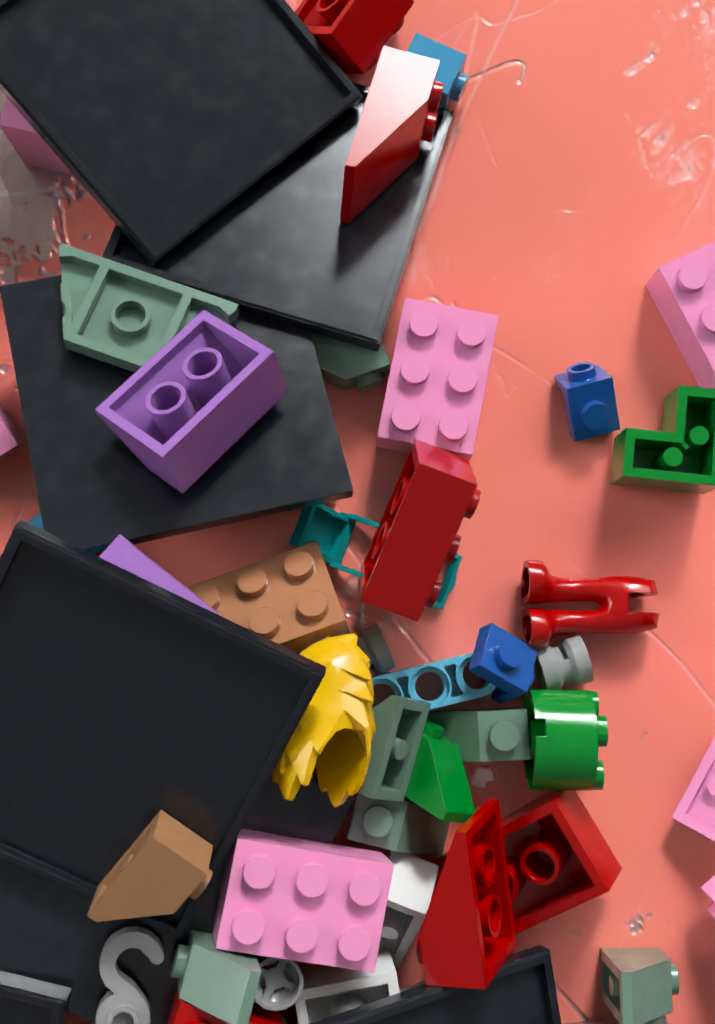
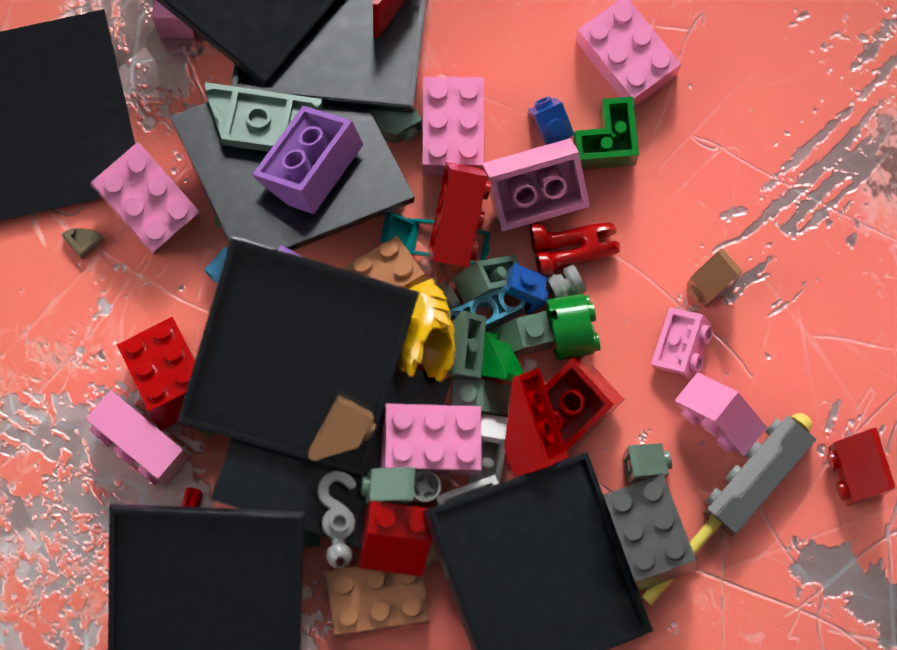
camera: 10 degrees left, 5 degrees down
none -> sand green slope [452,255,520,304]
none -> bright pink brick [482,138,590,232]

